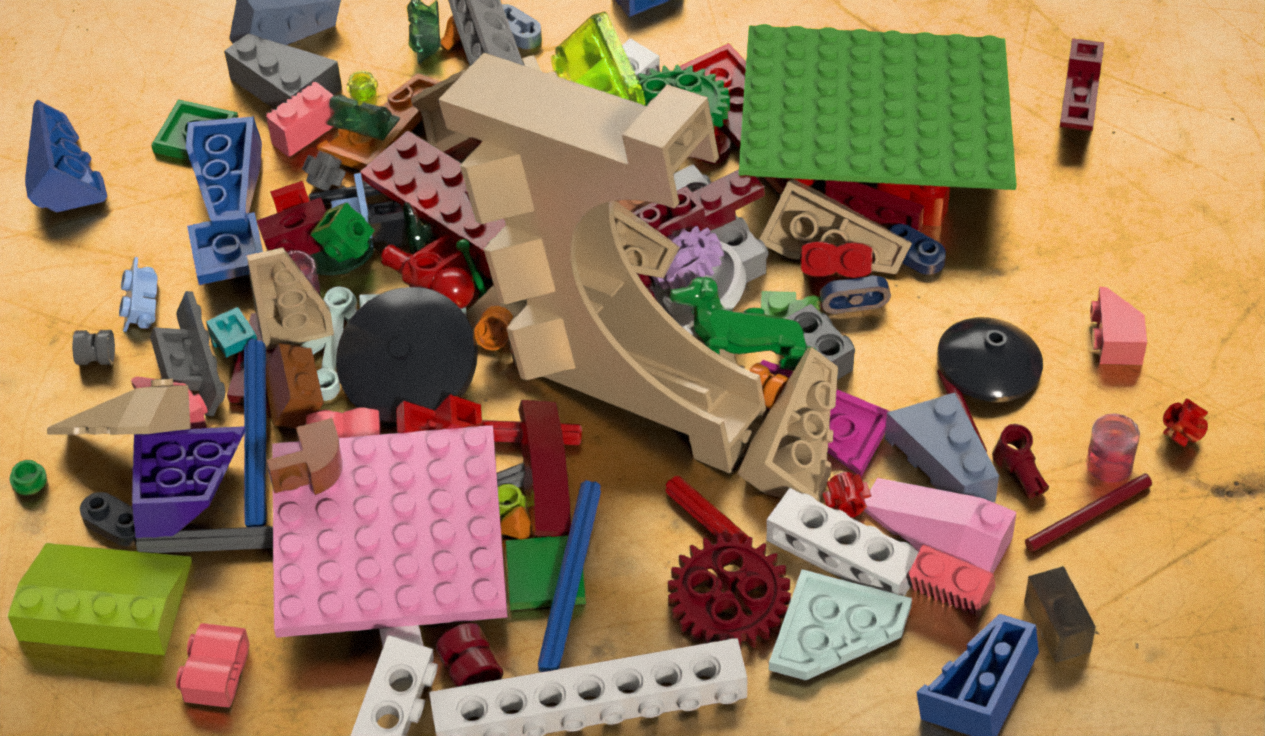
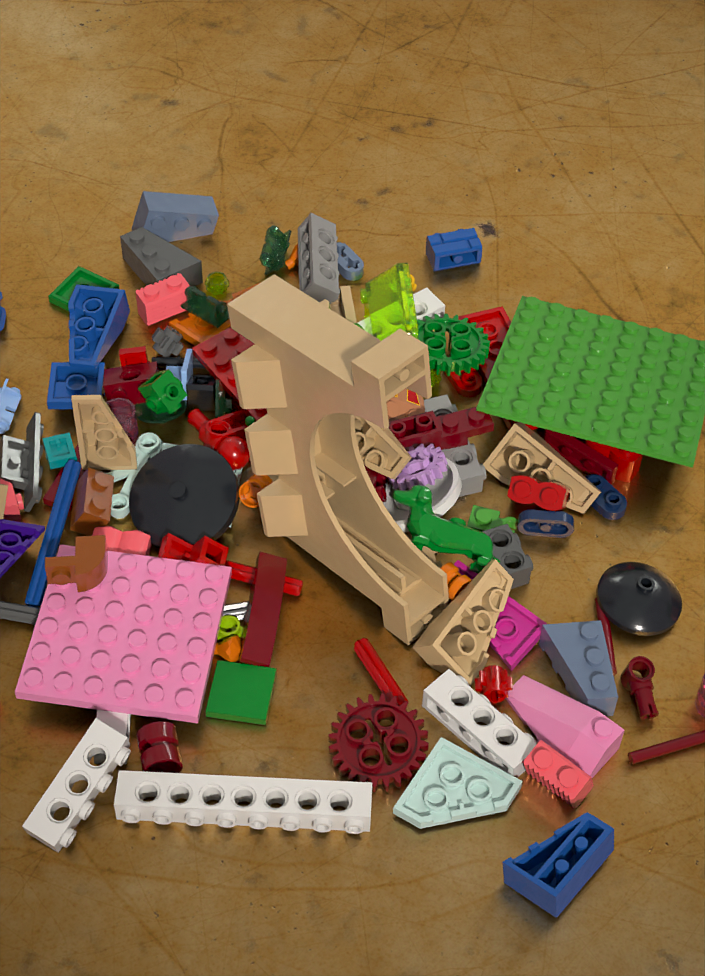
camera: 10 degrees right, 0 degrees up
blue axle [538,480,601,673] -> none
clear smoke brick [1024,566,1096,663] -> none

